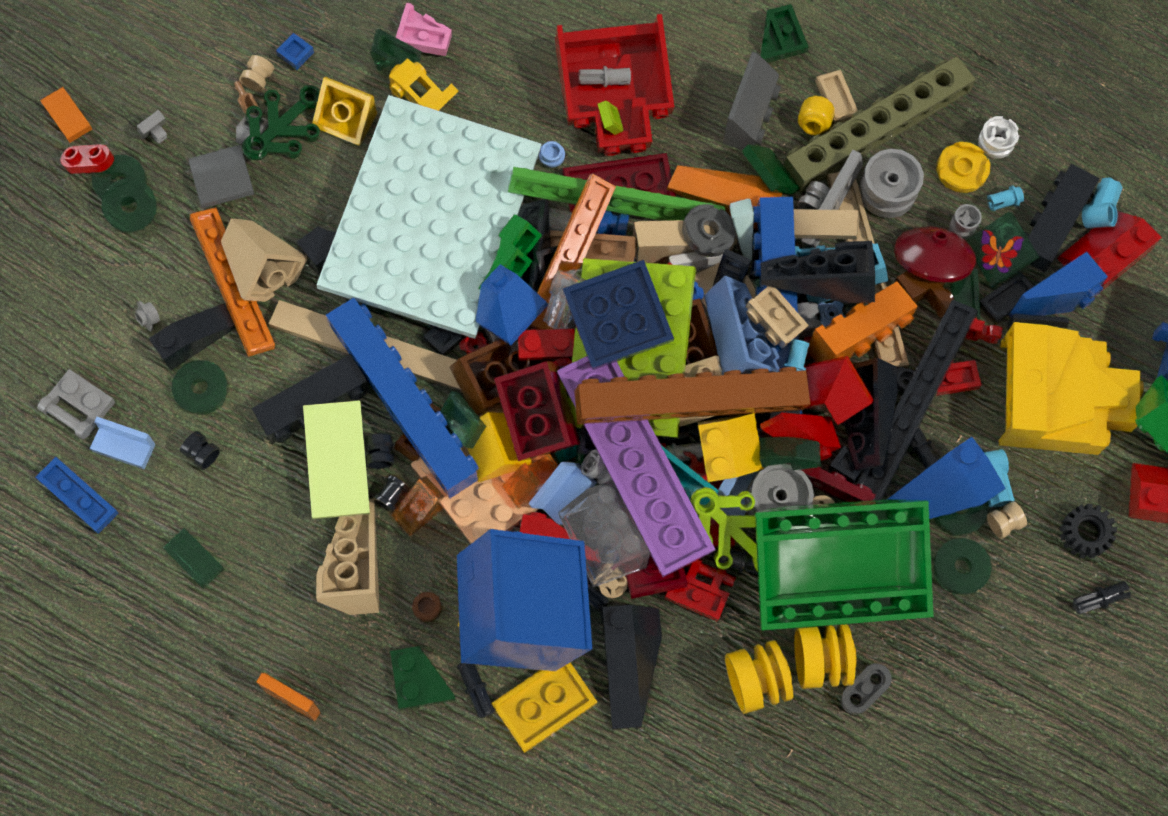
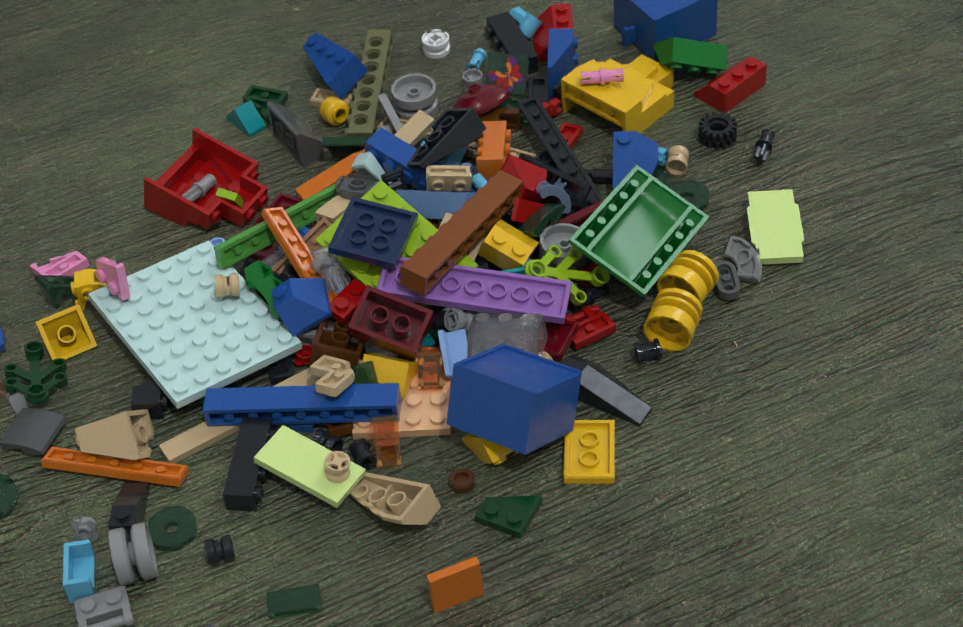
camera: 45 degrees left, 25 degrees down
light blue panel [90,417,156,470] -> none
black axle [457,663,494,718] -> none
yellow tile [936,142,990,193] -> none
none -> medium azure panel [63,539,97,603]
none -> bright pink wing [95,257,131,302]
none -> light grey wheel [109,521,158,586]
none -> tan wheel [215,273,240,298]
none -> teal slope [226,100,267,138]
none -> blue wedge [302,32,368,99]
none -> tan plate [310,355,355,397]
none -> tan wheel [325,451,350,483]
none -> sand blue piece [535,178,571,214]
none -> bright pink pin [581,68,624,85]
none -> black bush [633,338,662,364]
none -> light grey tile [724,236,762,282]
none -> yellowish green piece [747,189,804,265]

